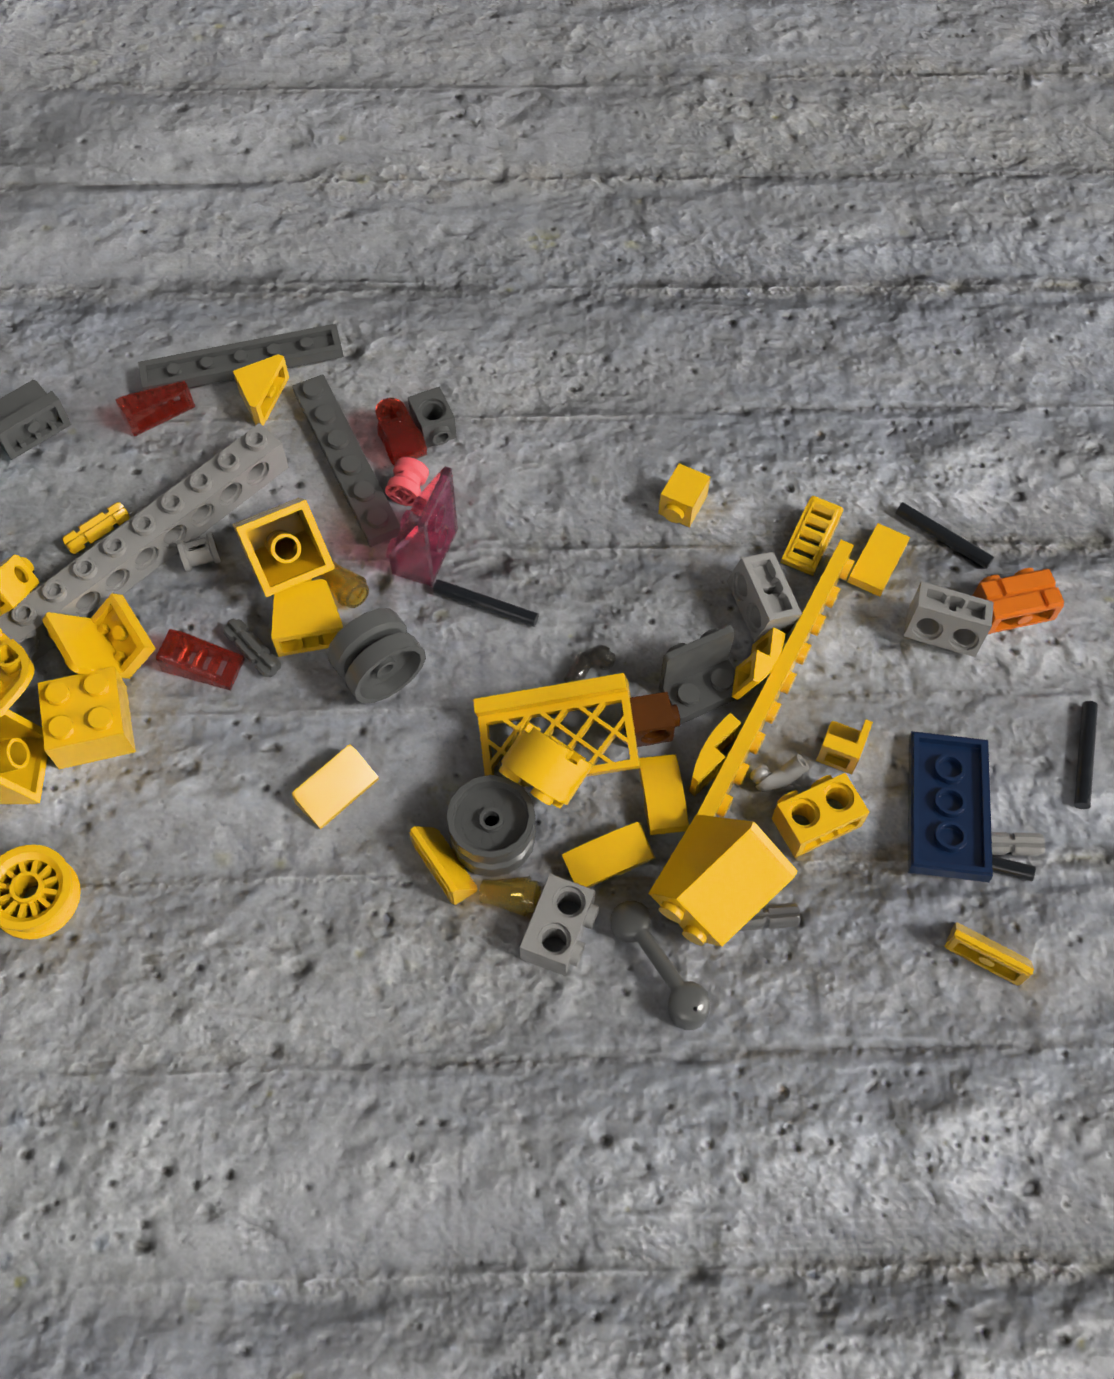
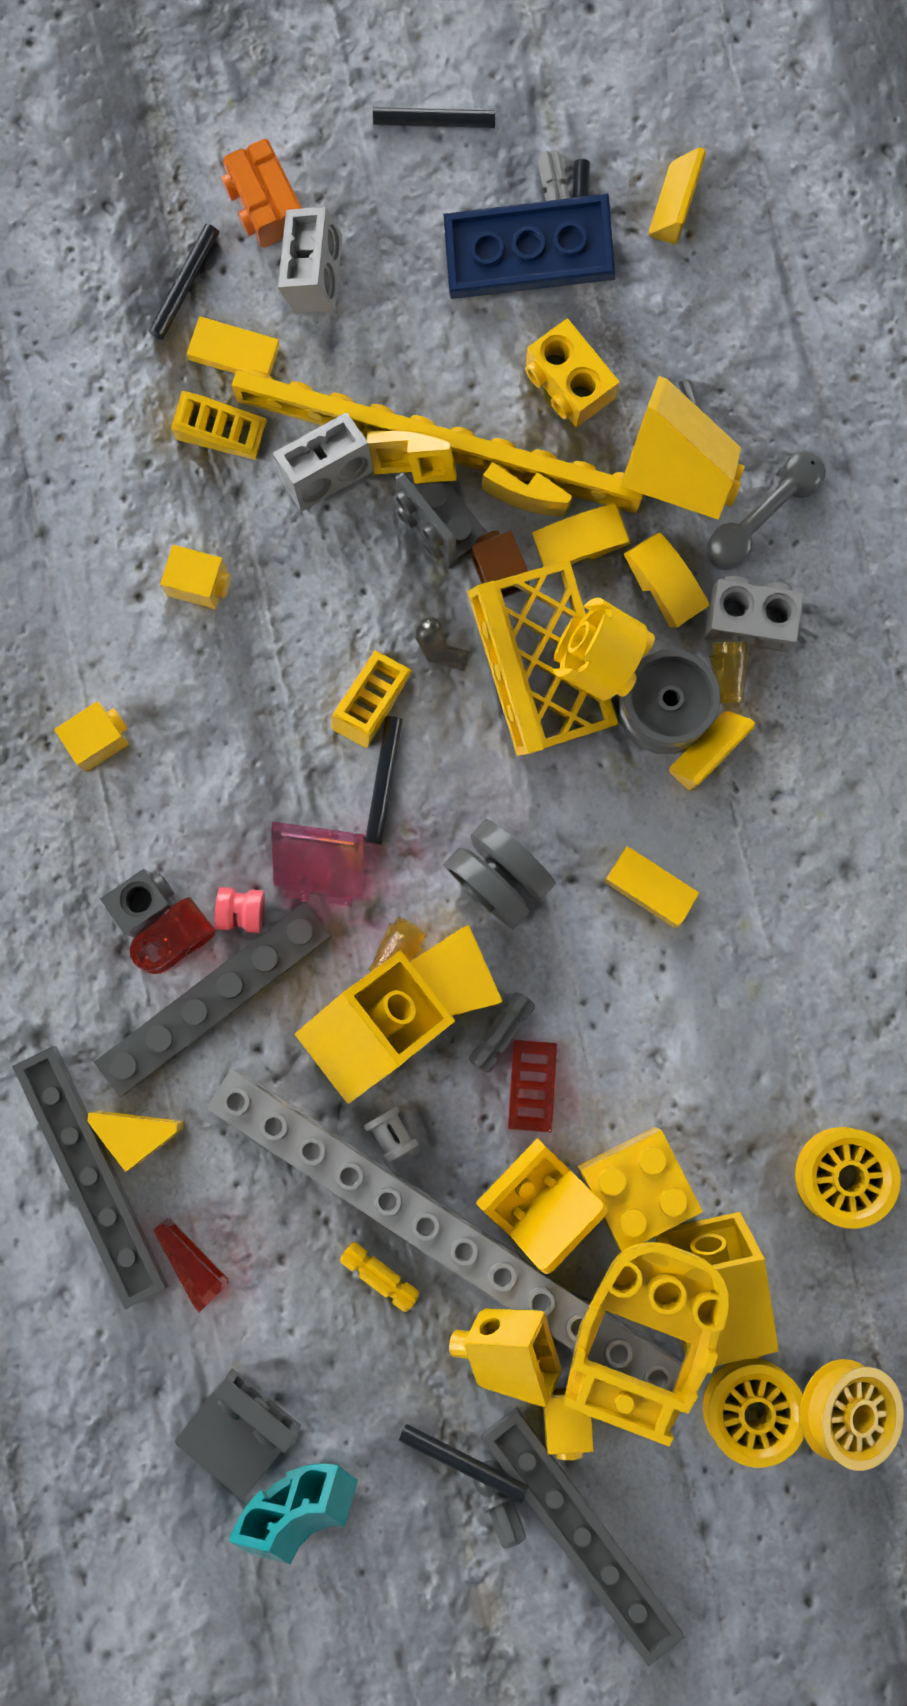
camera: 105 degrees left, 20 degrees up
light grey arm [749,754,810,792] -> none
yellow panel [816,719,873,775] -> none
none -> yellow brick [54,701,129,772]
none -> yellow slope [331,650,412,748]

